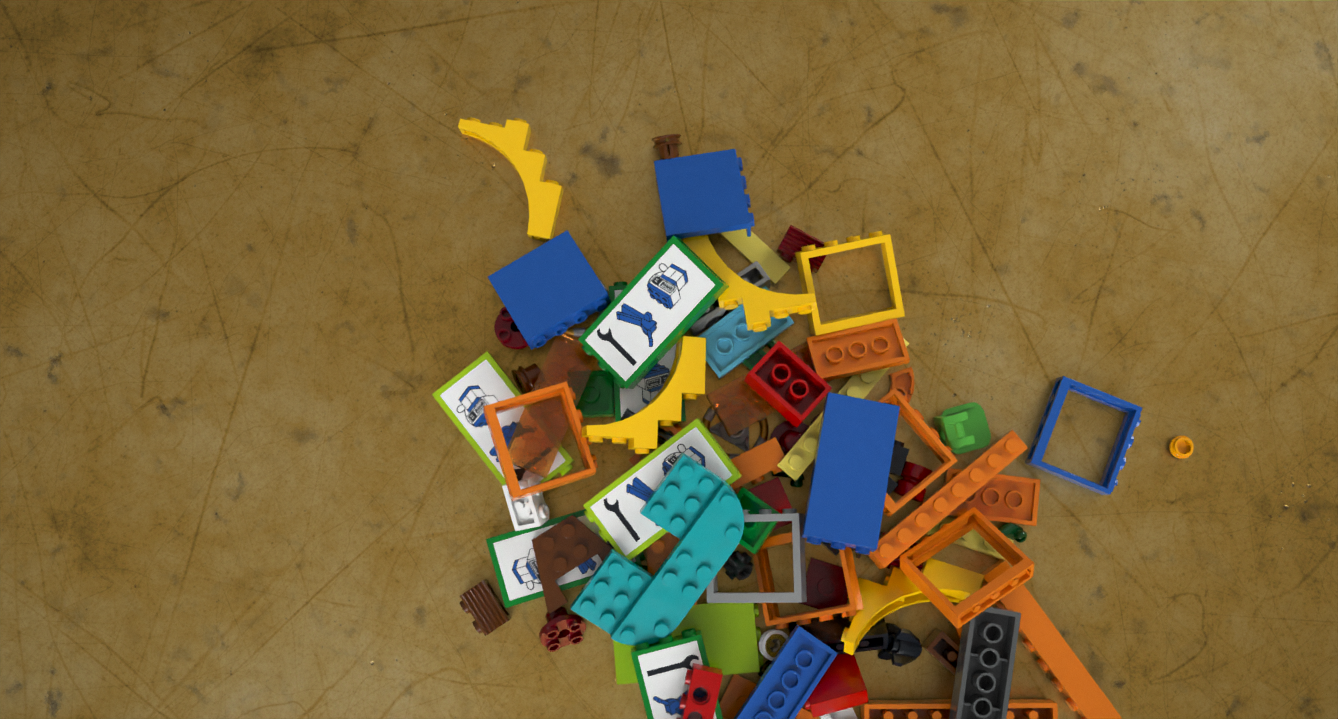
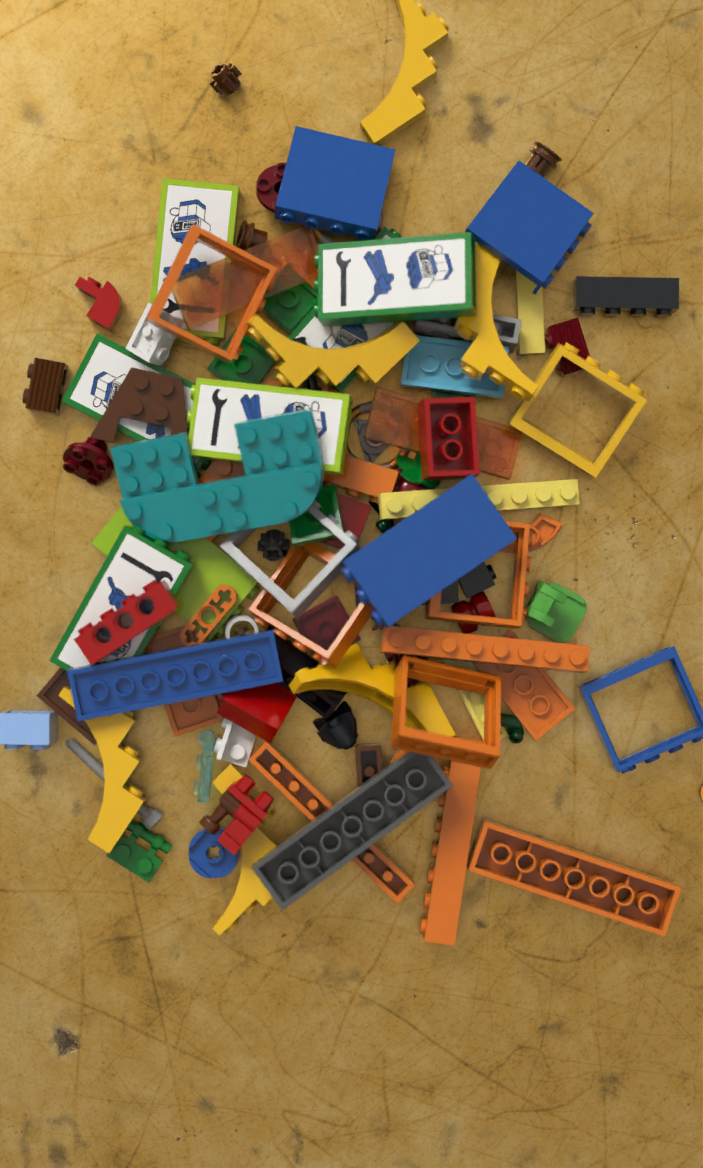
camera: 45 degrees right, 5 degrees up
orange plate [806,318,910,381] -> none
none -> red brick [75,277,123,332]
none -> orange beam [180,585,237,646]
none -> green plate [207,328,276,384]
none -> reddish brown gear [209,62,242,95]
none -> green plate [396,449,441,488]
none -> orange brick [467,818,681,937]
none -> black brick [573,276,679,317]

